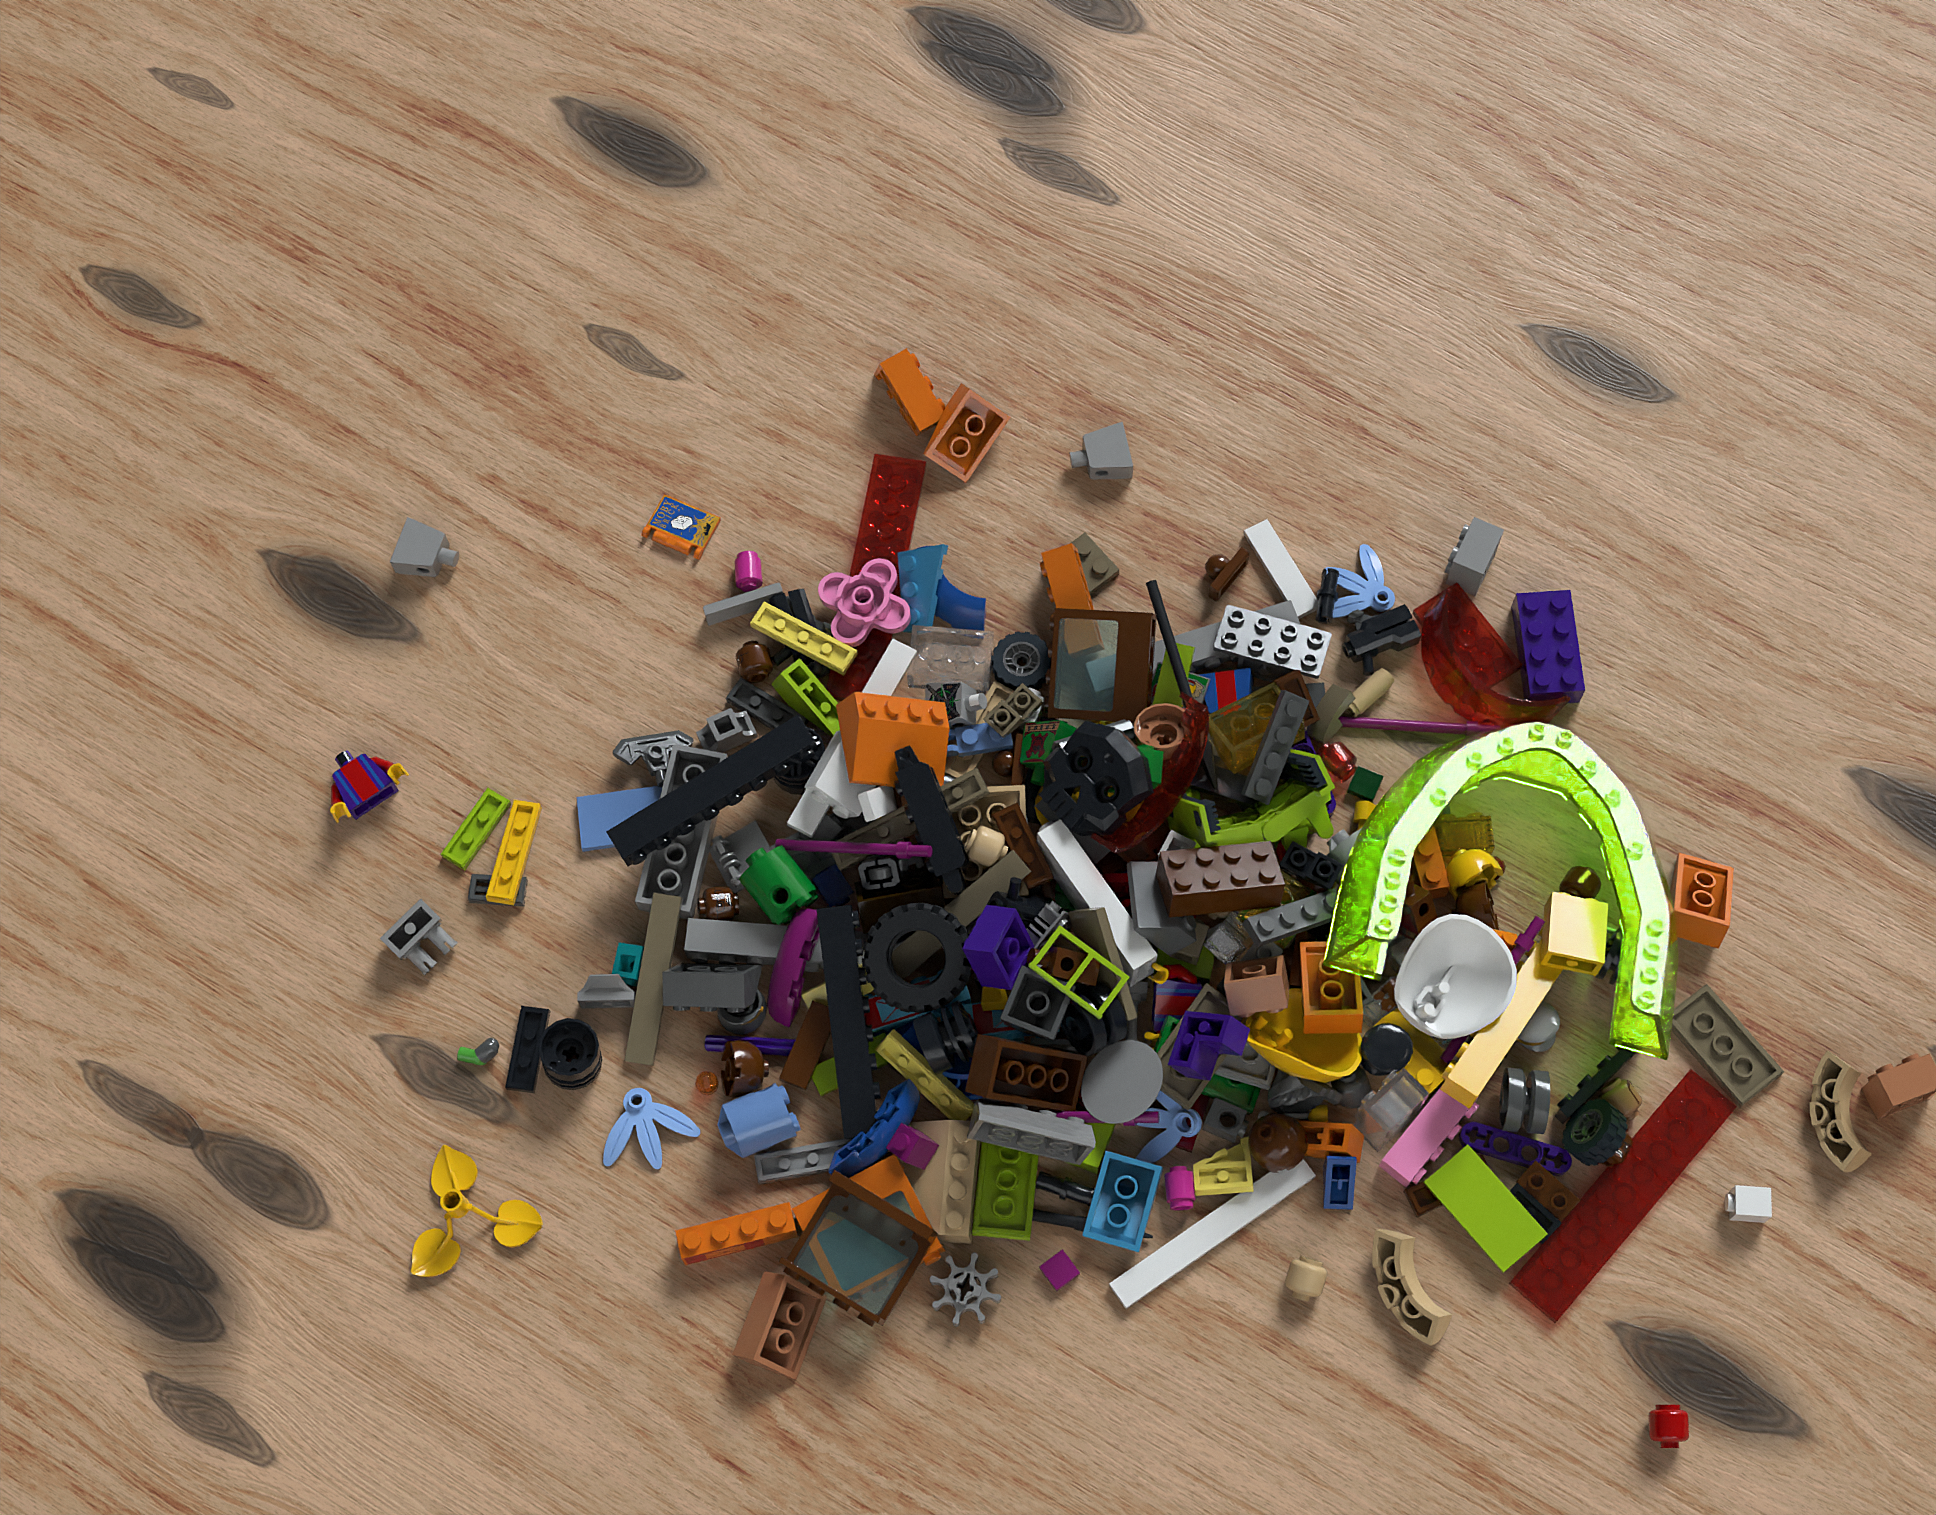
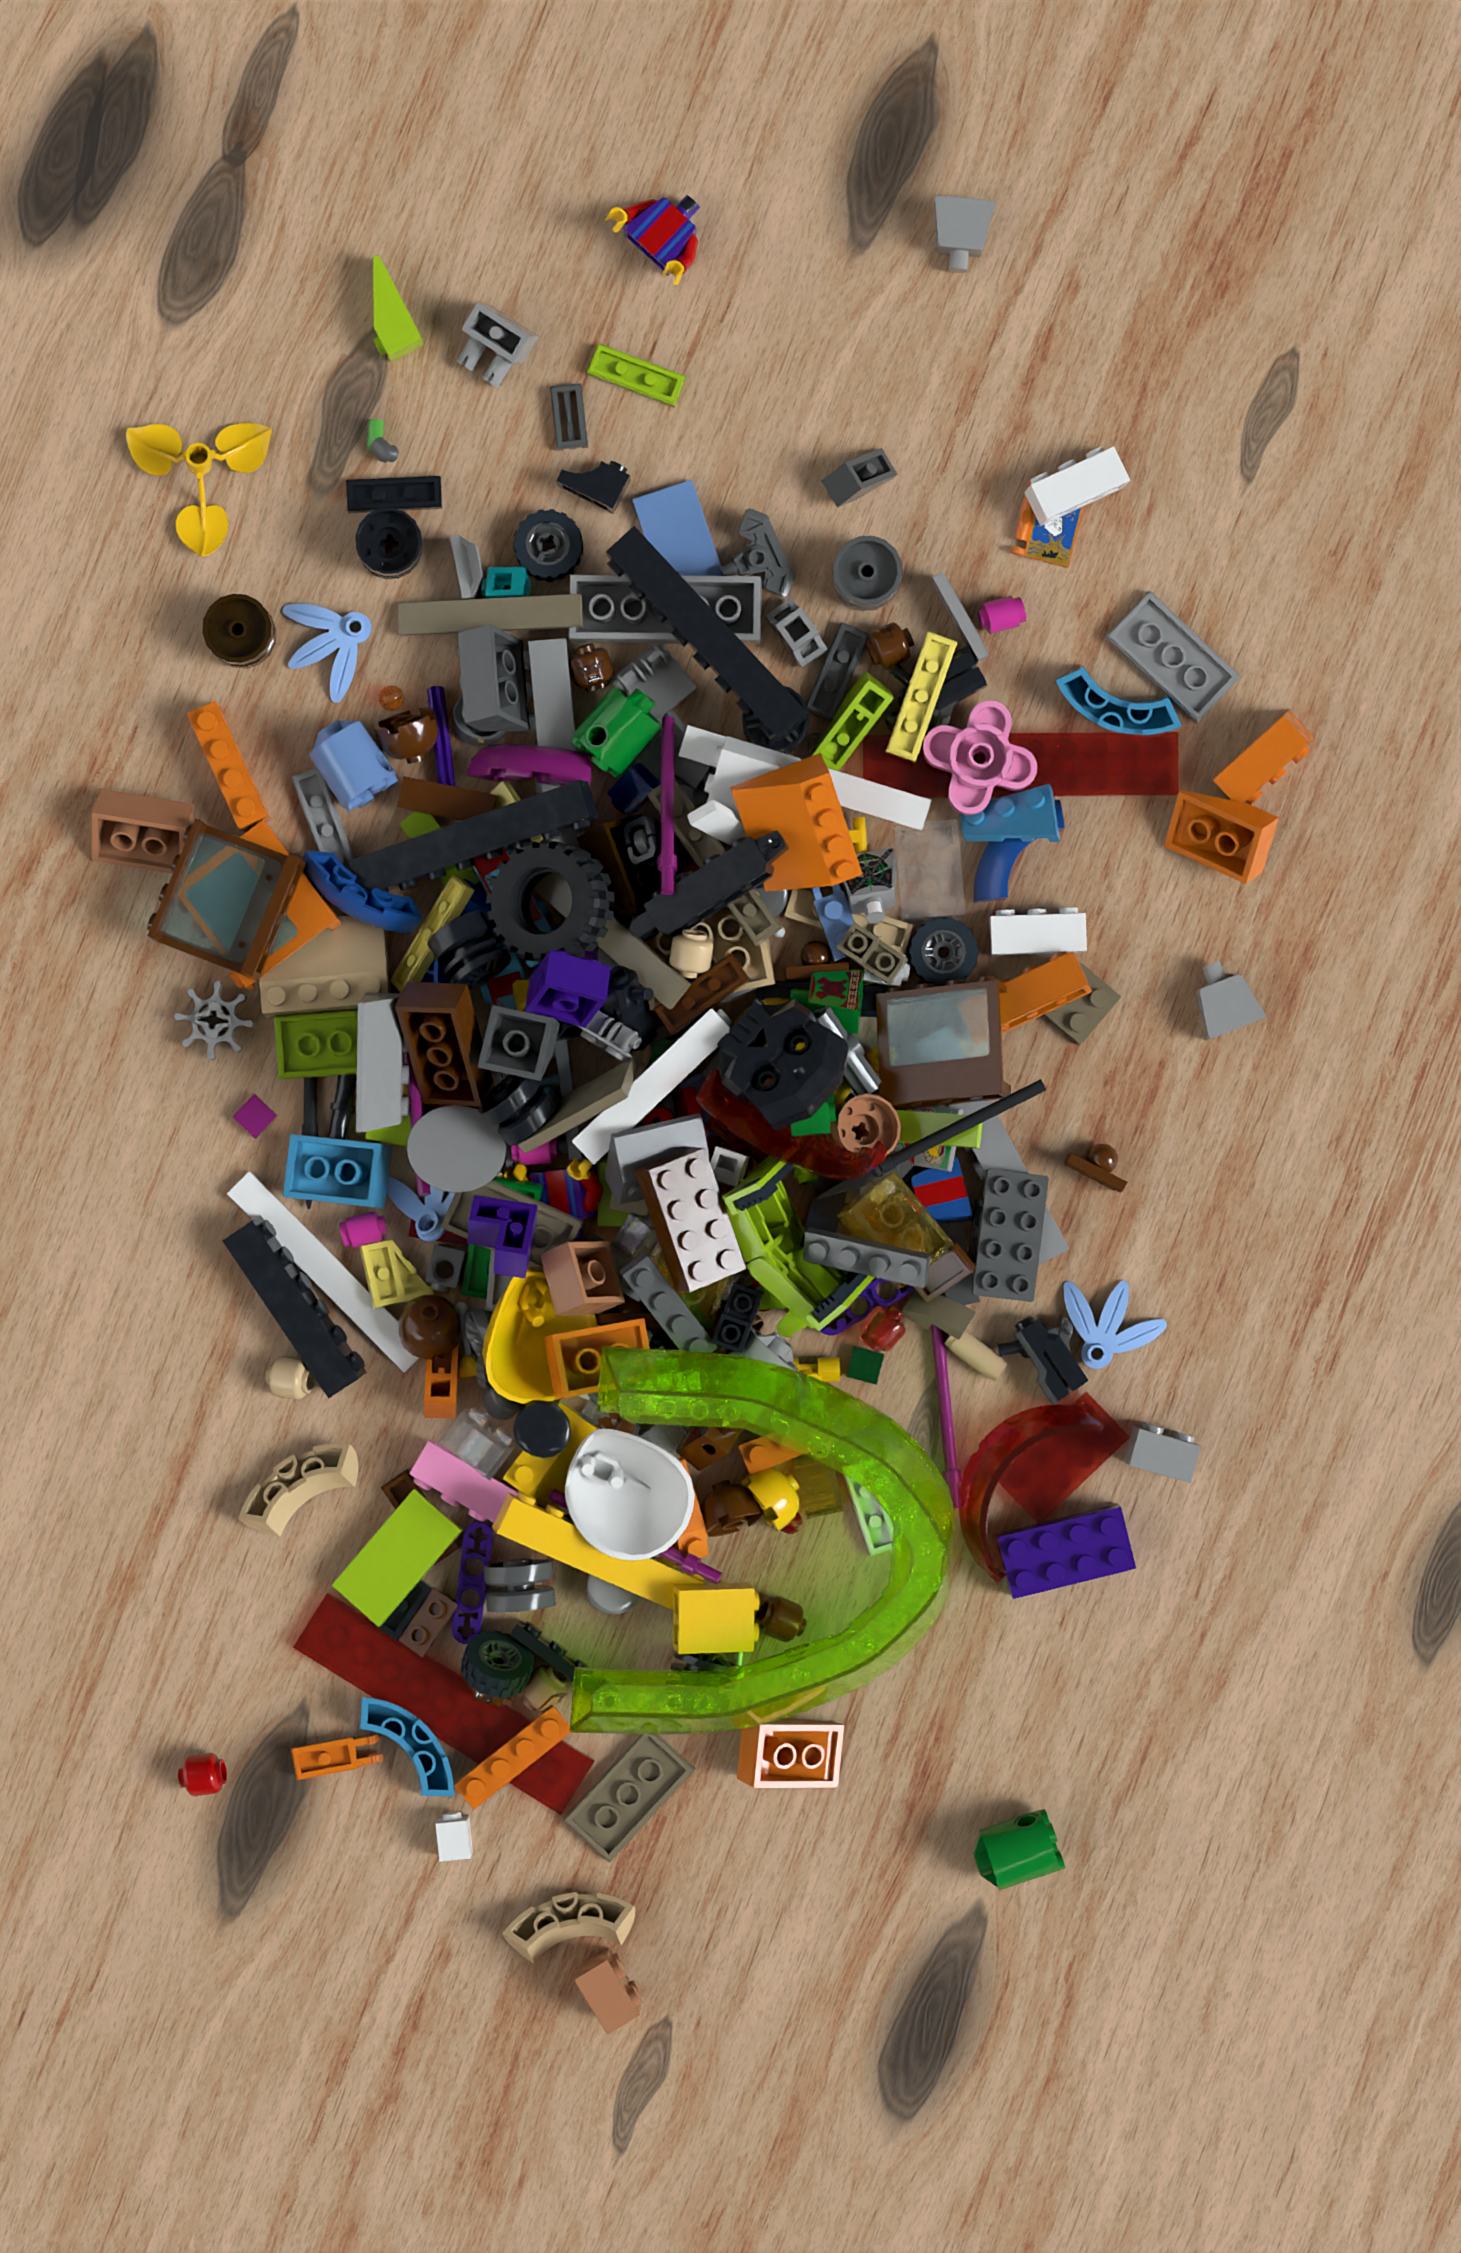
camera: 75 degrees right, 20 degrees up
yellow tile [486,800,542,905] -> none
magenta brick [886,1123,939,1170] -> none
reddish brown torso [1027,946,1101,986] -> none
lime window [1028,925,1130,1019] -> none
white tile [1243,519,1319,619] -> none
black pin [1315,568,1339,624] -> none
blue slope [1323,1156,1357,1210] -> none
none -> dark brown wheel [202,594,277,669]
none -> black brick [222,1216,367,1399]
none -> orange hinge [291,1733,384,1780]
none -> dark azure brick [359,1697,454,1797]
none -> lime slope [373,254,424,362]
none -> orange plate [454,1705,573,1810]
none -> dark pink brick [511,1137,558,1165]
none -> black wheel [513,509,583,582]
none -> black arch [556,461,631,514]
none -> dark grey slope [821,448,898,508]
none -> dark grey wheel [832,536,902,611]
none -> tile [840,1457,900,1556]
none -> green cylinder [973,1809,1065,1891]
none -> white brick [989,908,1087,956]
none -> white brick [1024,447,1131,526]
none -> dark azure brick [1055,665,1182,735]
none -> light grey tile [1105,590,1241,723]

